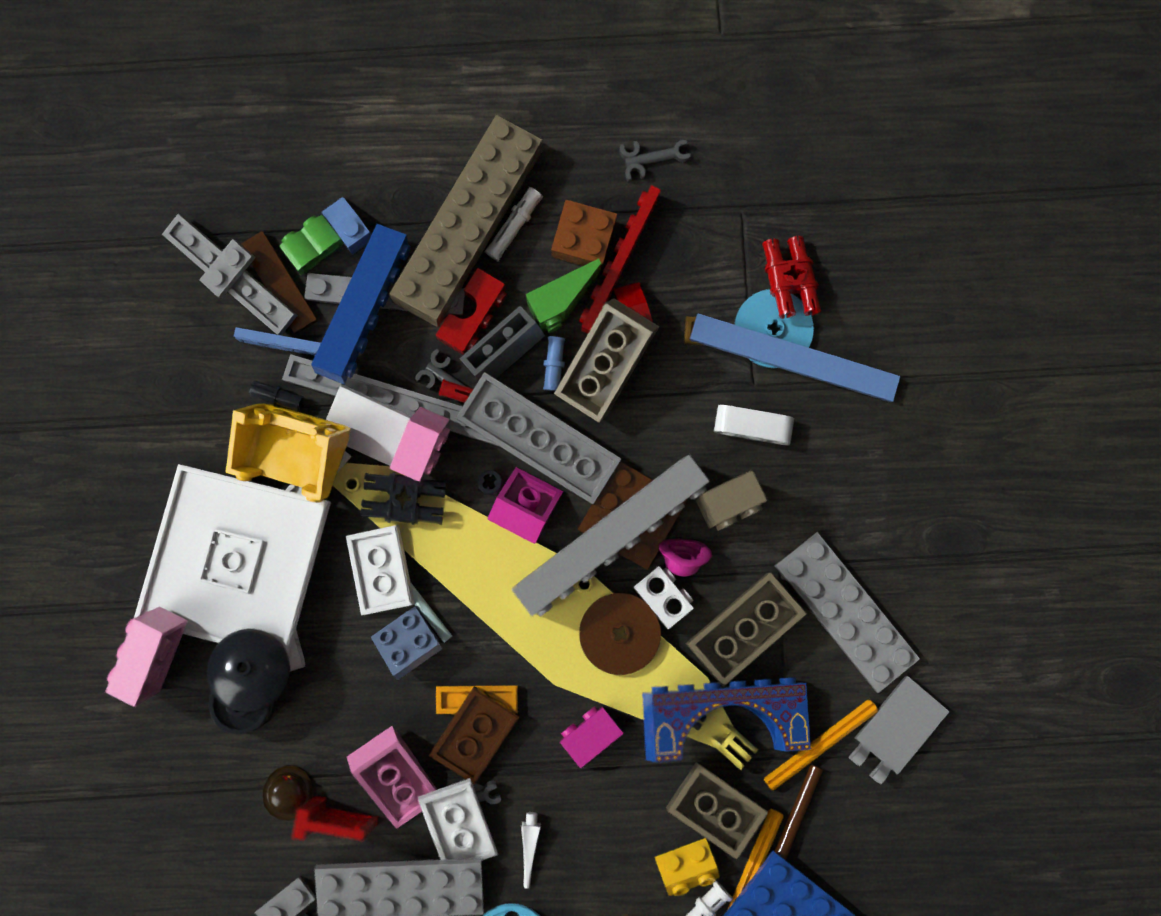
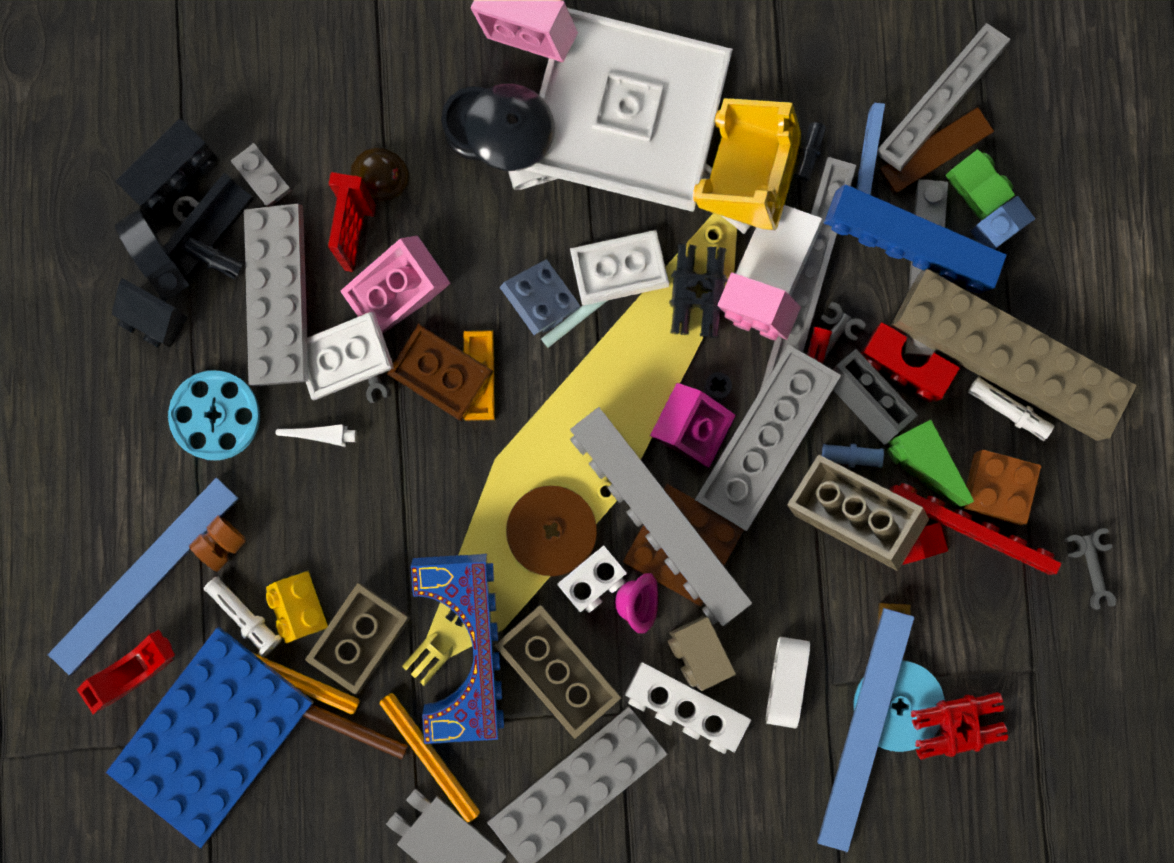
camera: 90 degrees right, 0 degrees up
light grey plate [200,239,256,298] -> none
dark pink brick [560,706,623,768] -> none
none -> white brick [625,662,751,754]

